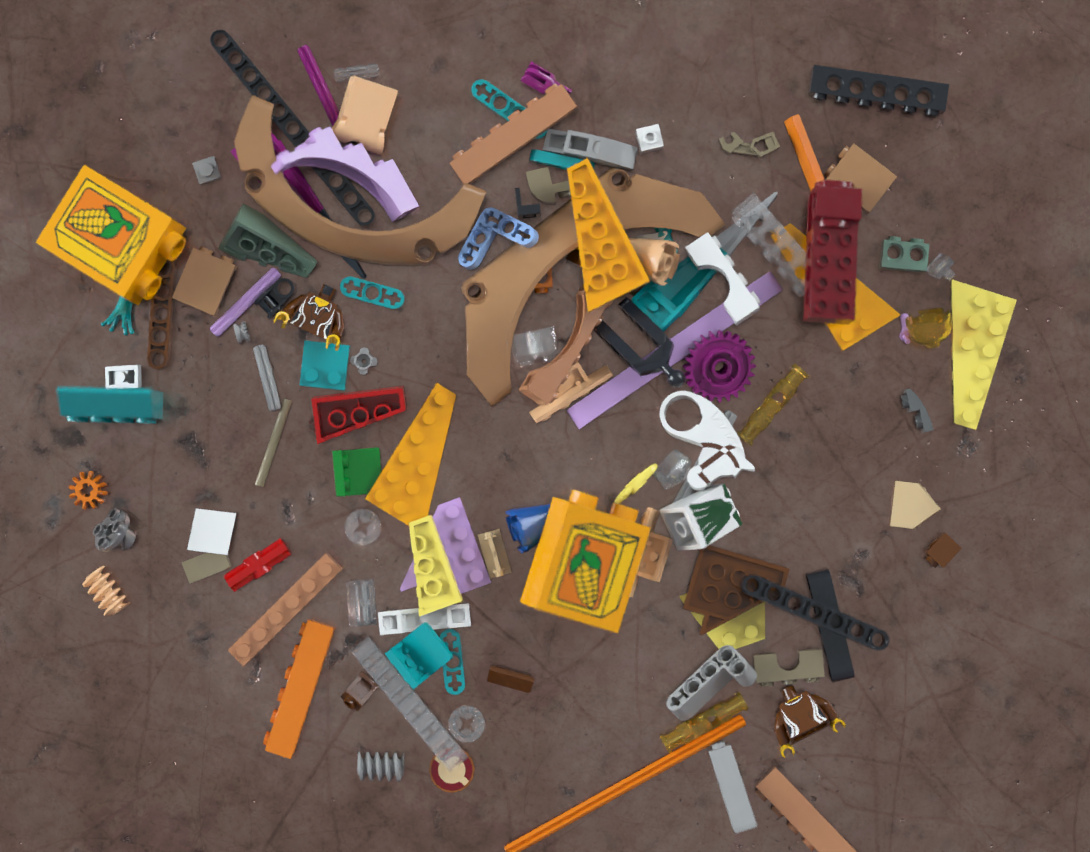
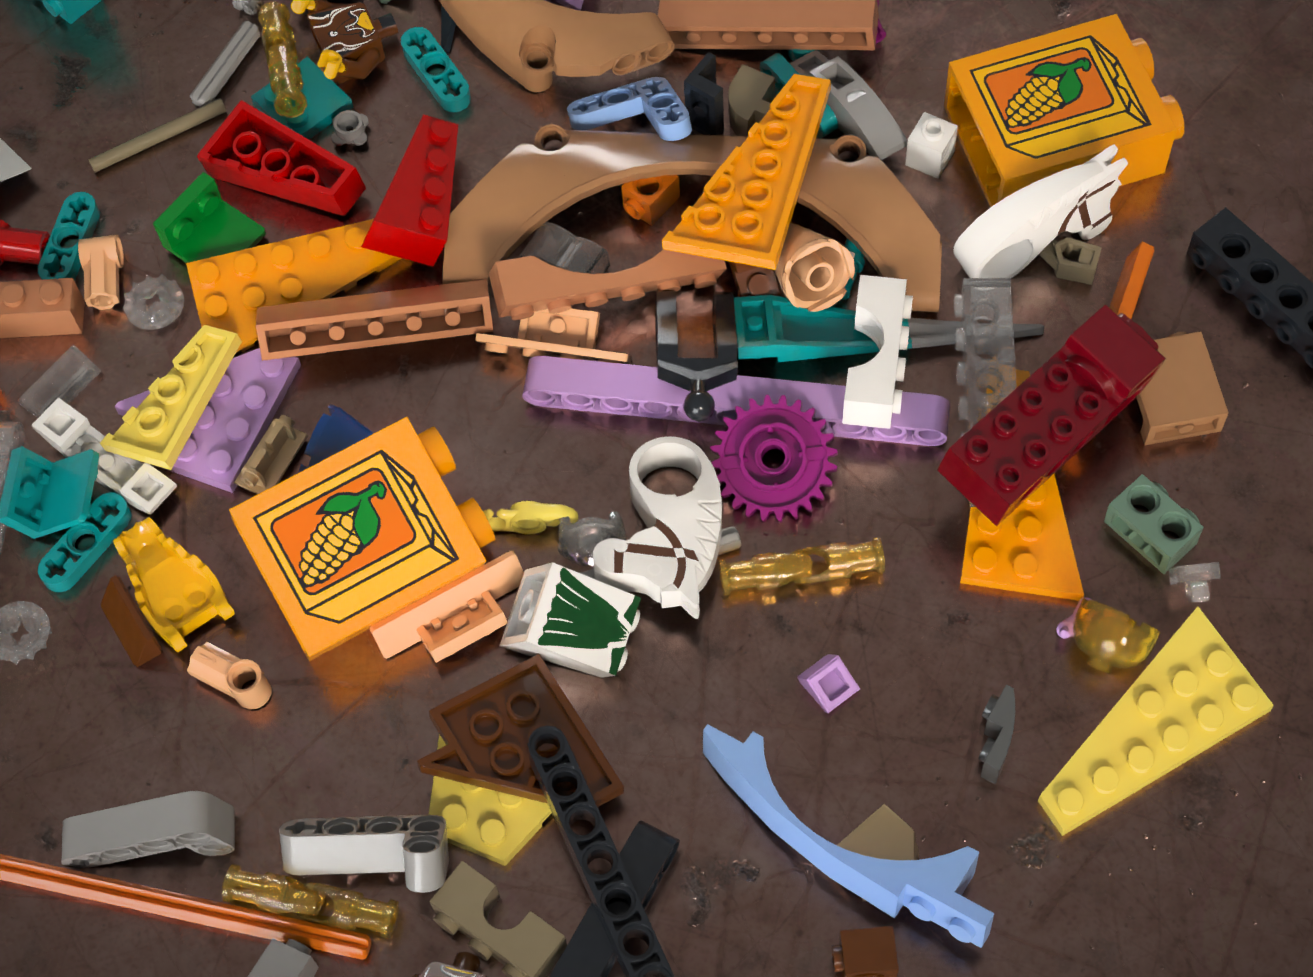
camera: 45 degrees right, 25 degrees down
none -> teal beam [38,192,100,281]
none -> light grey beam [61,791,235,869]
none -> light nougat piece [78,234,124,310]
none -> yellow animal [113,517,235,652]
none -> light nougat piece [187,642,272,709]
none -> nougat brick [256,279,493,361]
none -> clear yellow piece [258,1,307,118]
none -> red wedge [361,114,459,266]
none -> light blue slope [703,724,994,948]
none -> lavender slope [797,654,860,713]
none -> brick [944,14,1184,207]
none -> white animal [953,144,1128,288]

